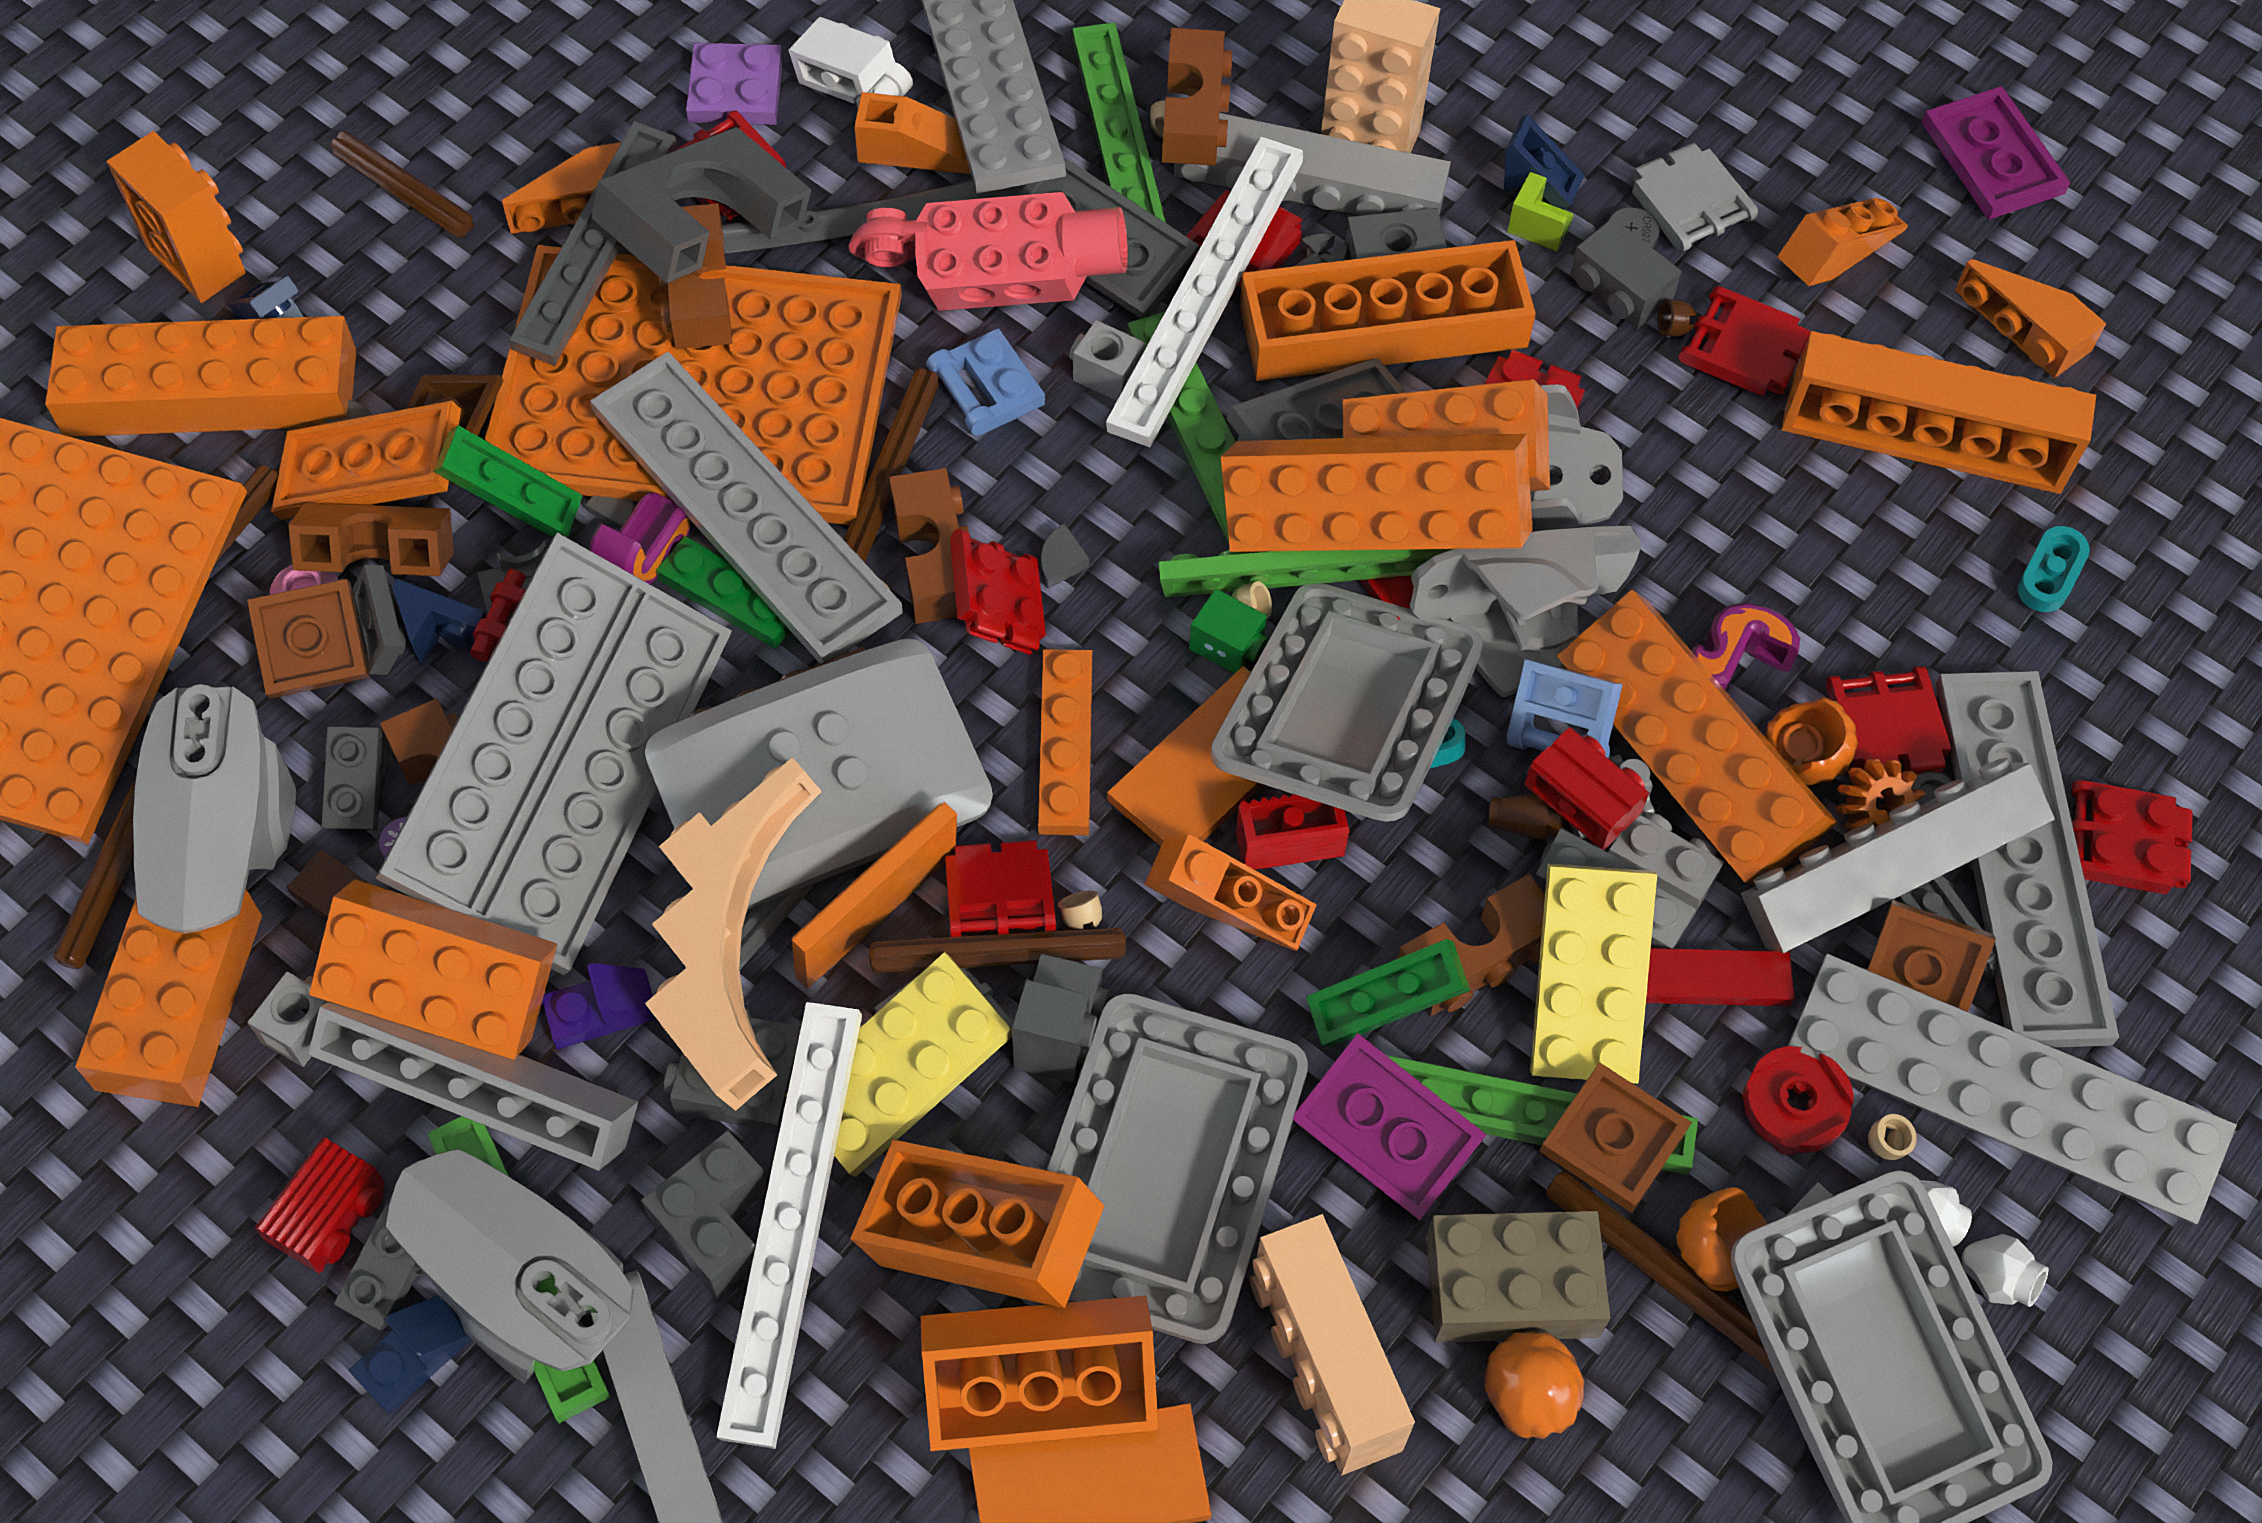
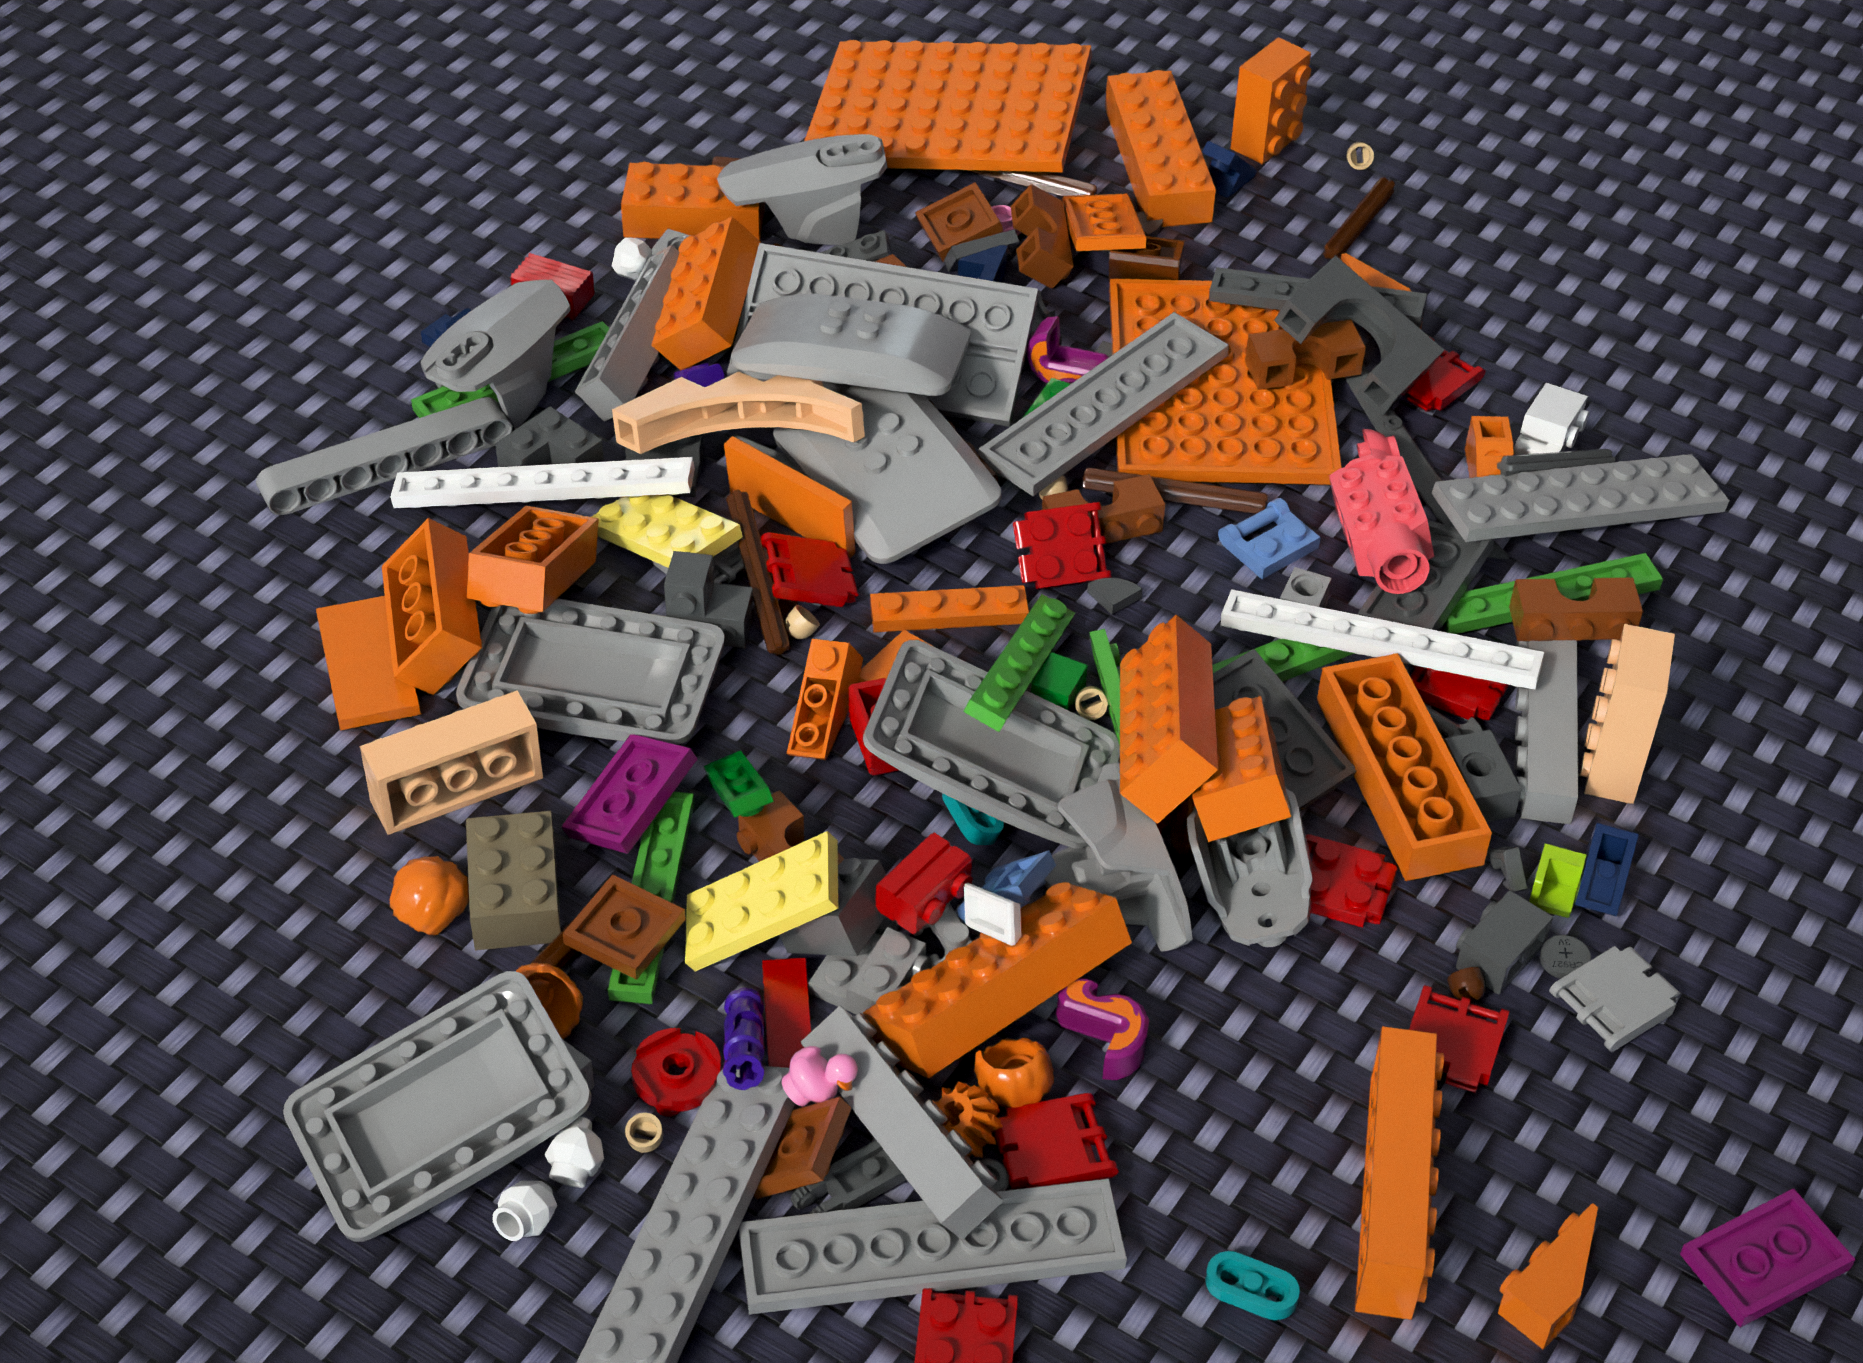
camera: 85 degrees right, 15 degrees down
green plate [433,425,583,537] -> none
medium lavender plate [686,43,783,125] -> none
orange slope [1777,197,1908,286] -> none
none -> white rock [612,237,652,281]
none -> dark purple piece [723,987,764,1090]
none -> light grey wedge [731,294,971,396]
none -> bright pink animal [782,1046,858,1106]
none -> bright green plate [963,594,1075,732]
none -> white tile [964,883,1021,946]
none -> tan hinge [1346,142,1374,170]
none -> dark grey tile [1488,846,1527,892]
none -> dark grey axle [1497,448,1616,477]

